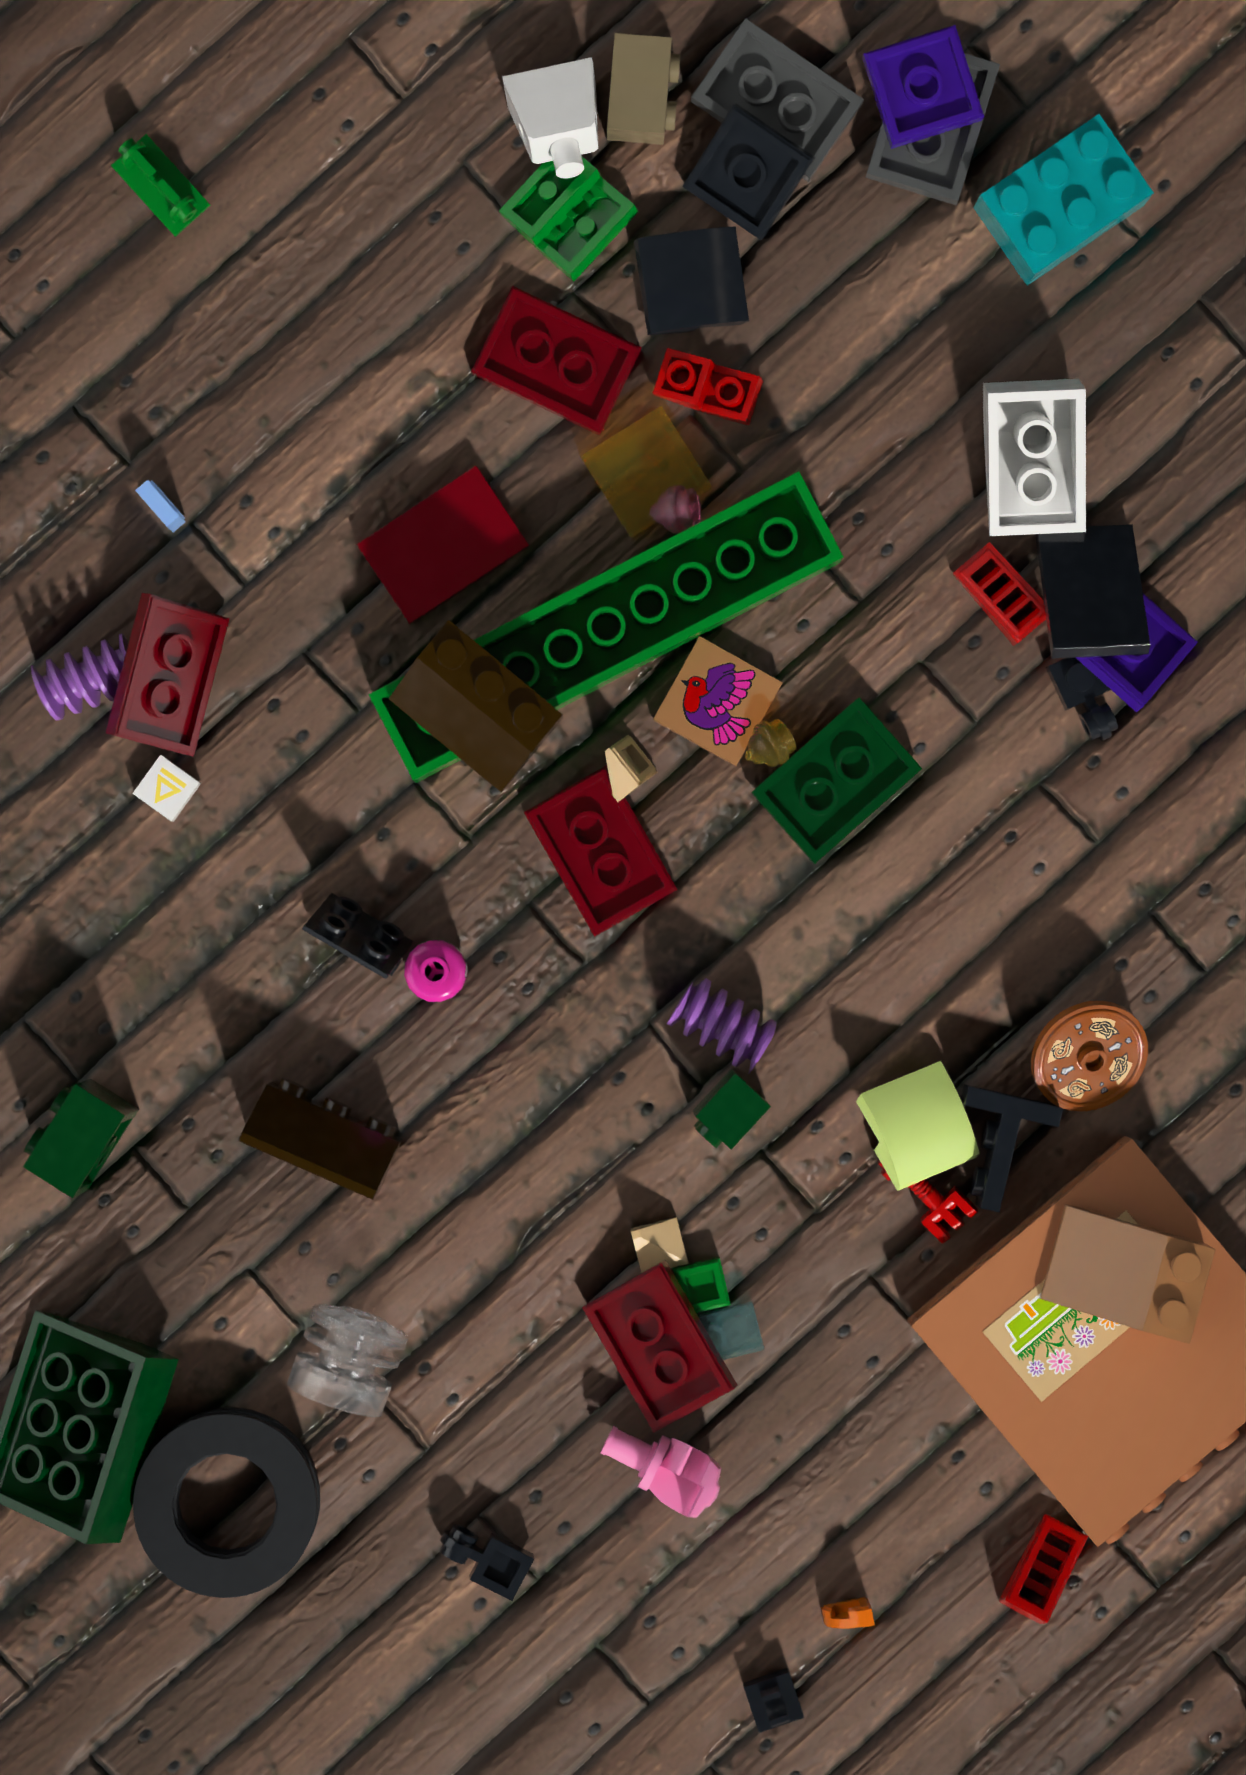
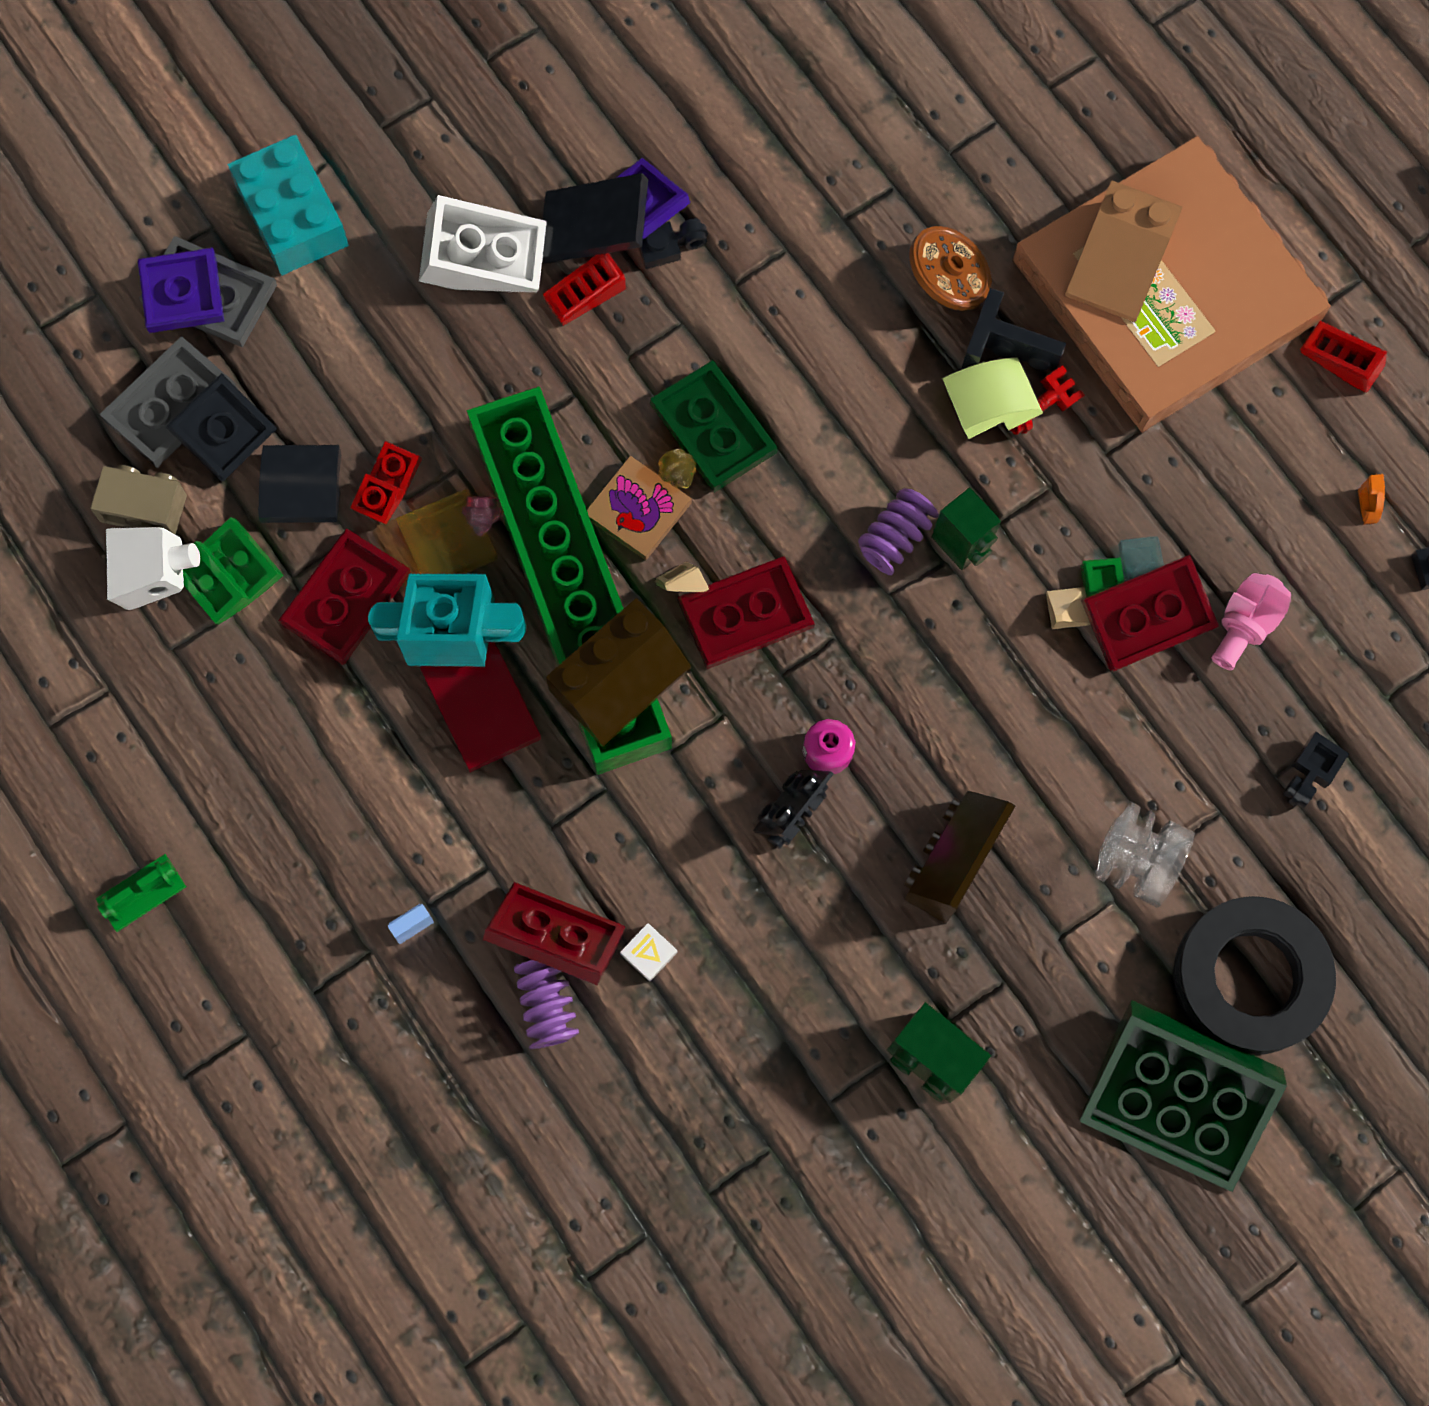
camera: 90 degrees left, 15 degrees down
none -> teal brick [368,574,527,667]

